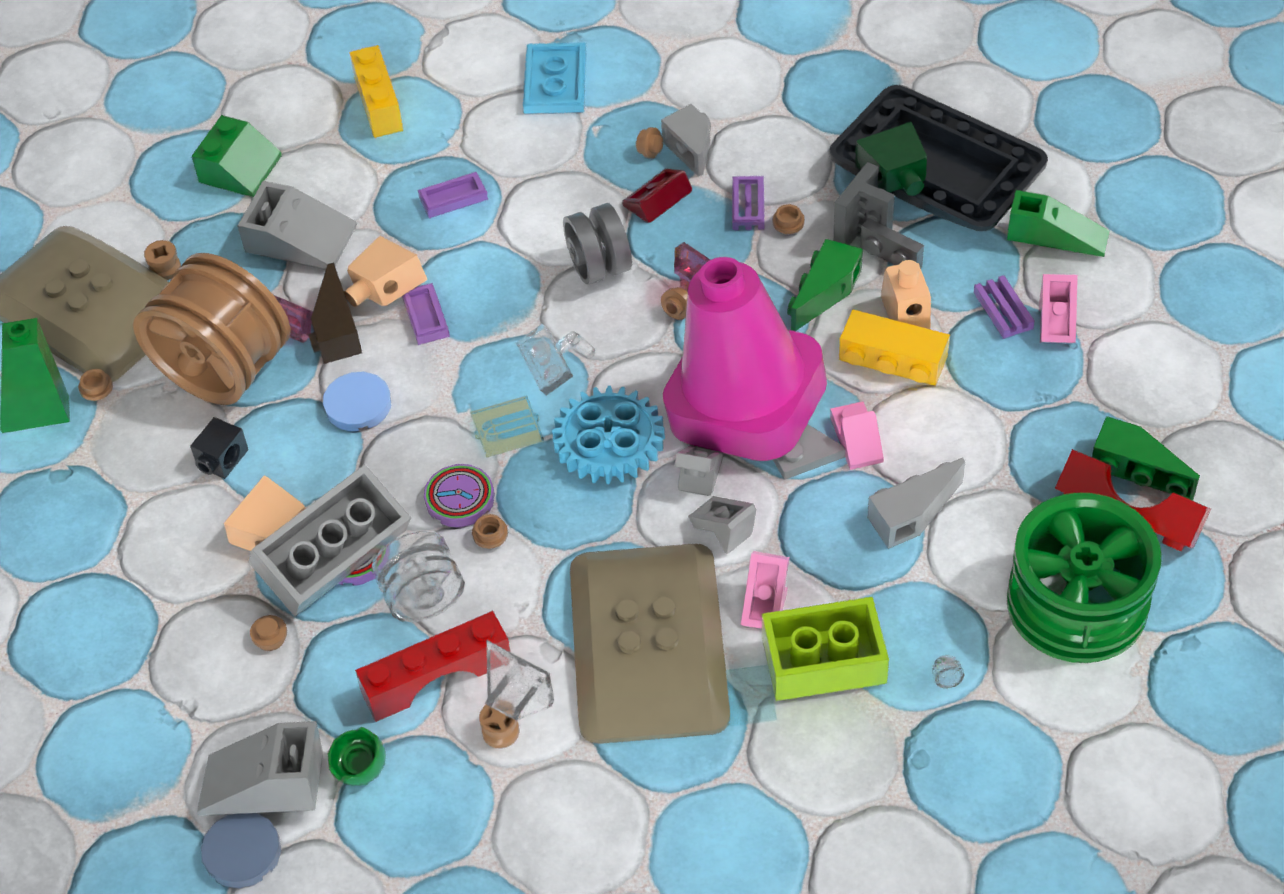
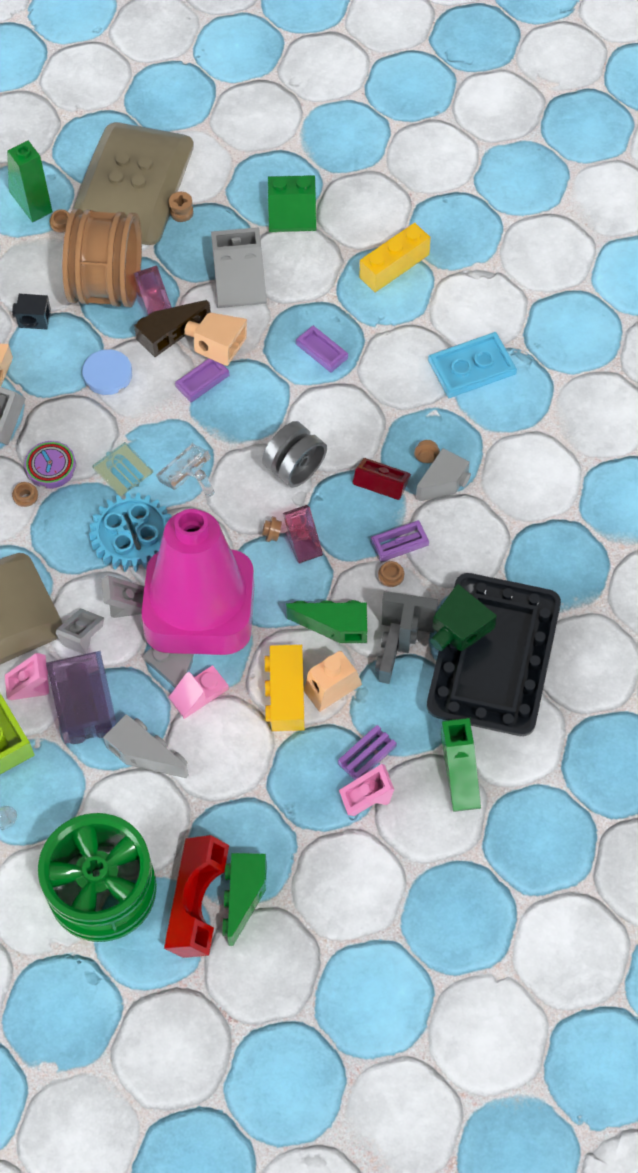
camera: 65 degrees right, 10 degrees up
none -> clear purple slope [46,651,117,744]

